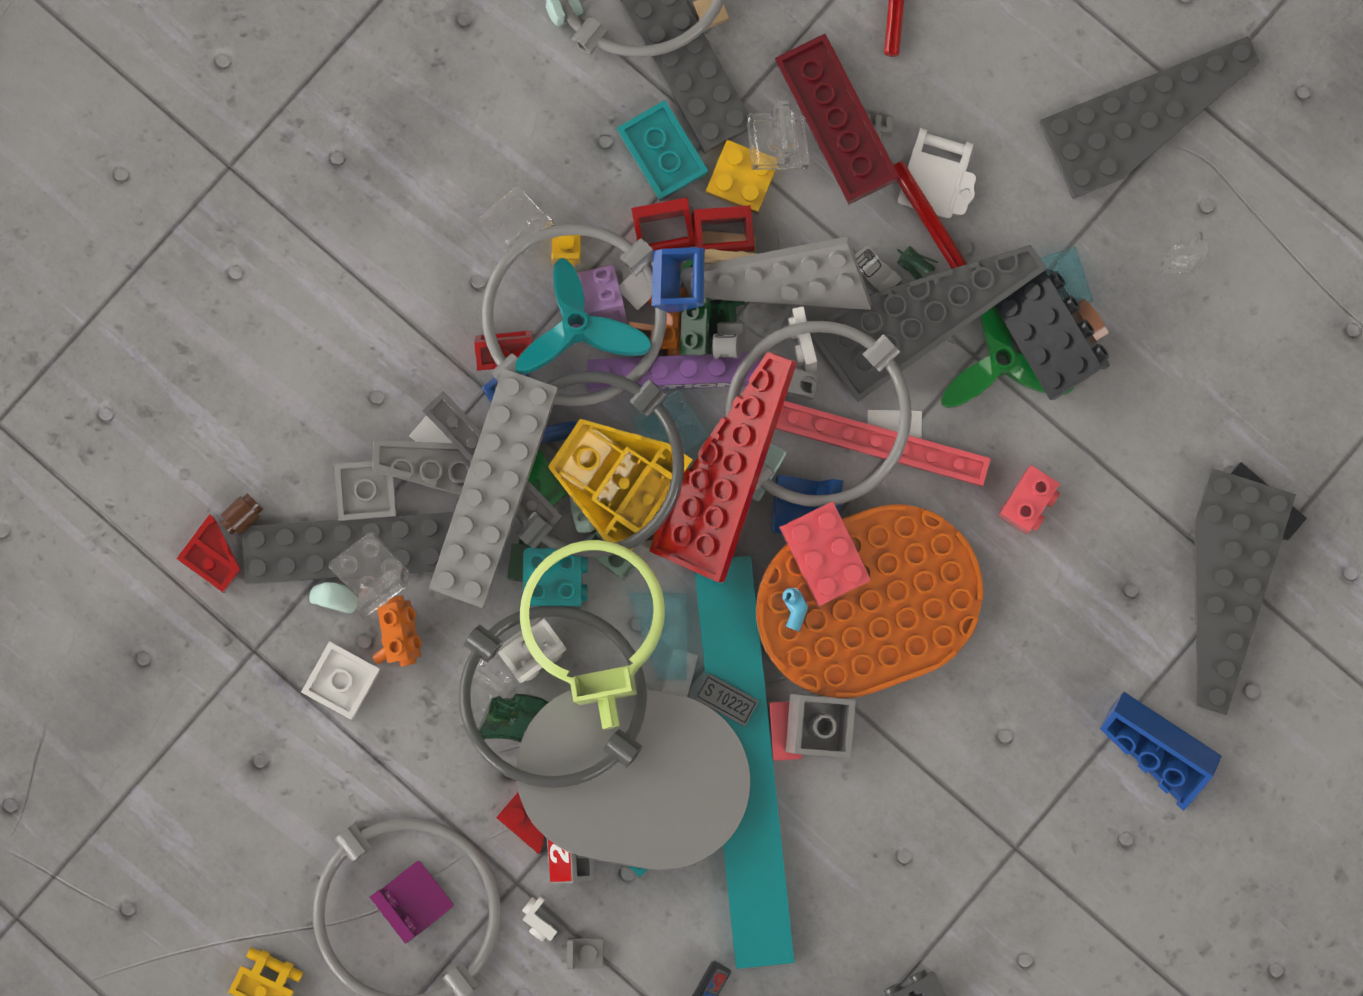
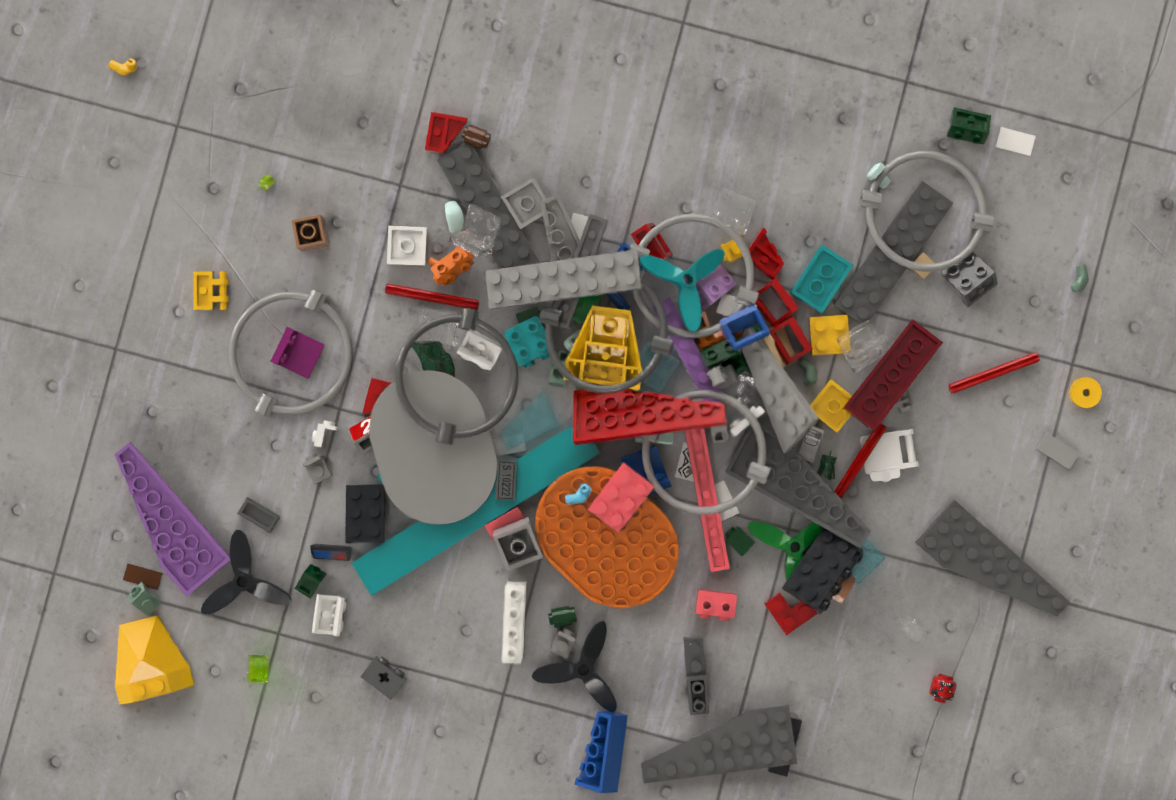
camera: 65 degrees right, 5 degrees up
yellowish green brick [520,540,665,729] -> none
none -> lime plate [258,174,275,191]
none -> medium nougat head [292,215,330,252]
none -> black plate [345,484,385,543]
none -> red axle [385,284,479,310]
none -> white fence [502,581,527,664]
none -> black piece [532,621,617,712]
none -> dark green brick [548,606,577,628]
none -> light grey bracket [549,628,577,659]
none -> white sticker [675,442,694,482]
none -> dark grey slope [683,635,709,715]
none -> dark green brick [725,526,755,556]
none -> red wing [748,228,784,280]
none -> red plate [764,592,818,636]
none -> sand green arm [798,358,817,387]
none -> yellow plate [810,379,852,433]
none -> red head [929,674,957,704]

